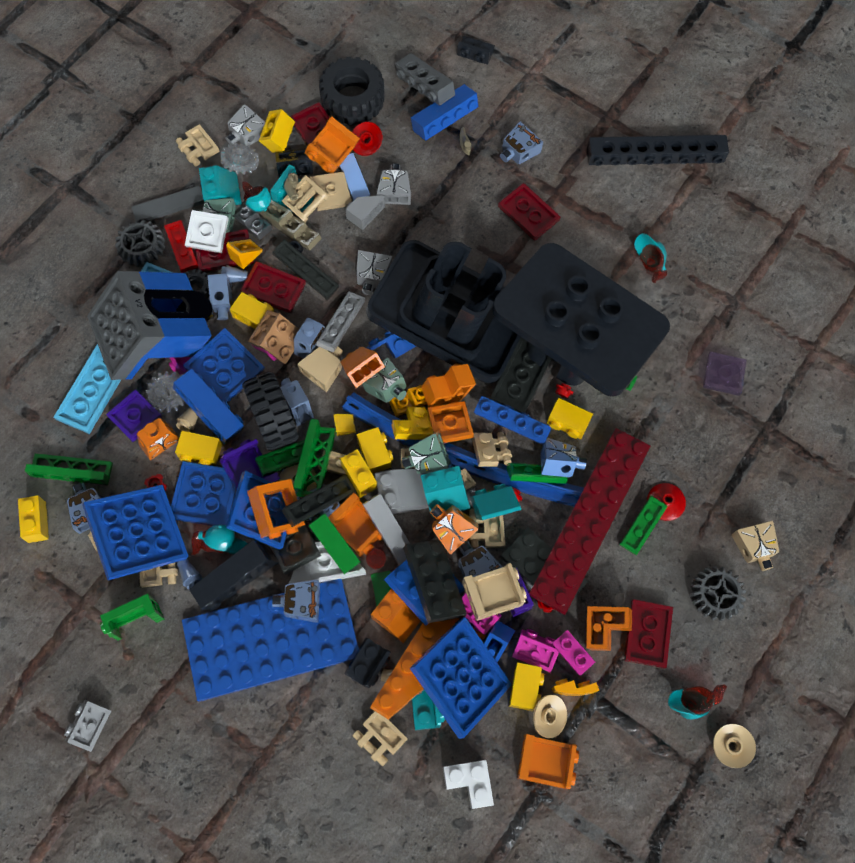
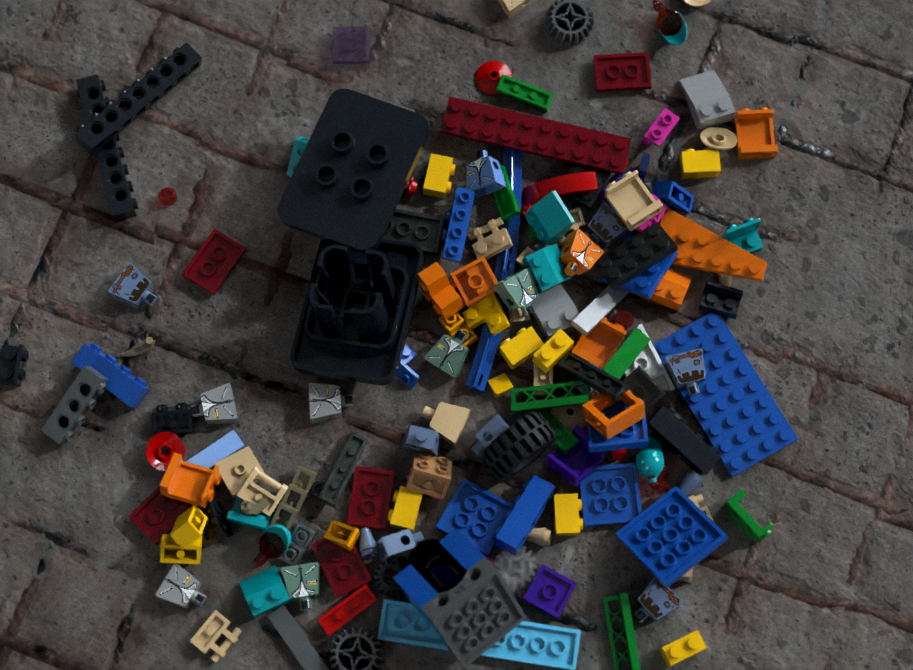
camera: 105 degrees left, 5 degrees up
light grey bracket [64,700,111,752] -> none
orange torso [137,418,179,460] -> none
red plate [144,474,167,491] -> none
white plate [185,210,229,253] -> none
clear gear [220,142,259,175] -> none
light grey tile [317,291,365,353] -> none
black tyre [319,57,385,125] -> none
orange torso [340,347,385,388] -> none
light grey slope [346,195,385,230] -> none
tan plate [353,711,408,766] -> none
green sticker [371,571,391,606] -> none
blue plate [410,617,512,739] -> none
white brick [443,760,494,809] -> none
dark pink bracket [512,629,559,673] -> none
light orange slope [551,678,599,696] -> none
orange brick [586,606,632,651] -> none
clear red hair [634,233,667,283] -> none
none -> black brick [76,42,202,156]
none -> black bracket [152,403,194,435]
none -> clear red plate [158,187,177,206]
none -> yellow brick [170,504,208,549]
none -> red slope [523,171,599,206]
none -> dark blue tile [638,153,650,181]
none -> light grey slope [679,70,735,130]

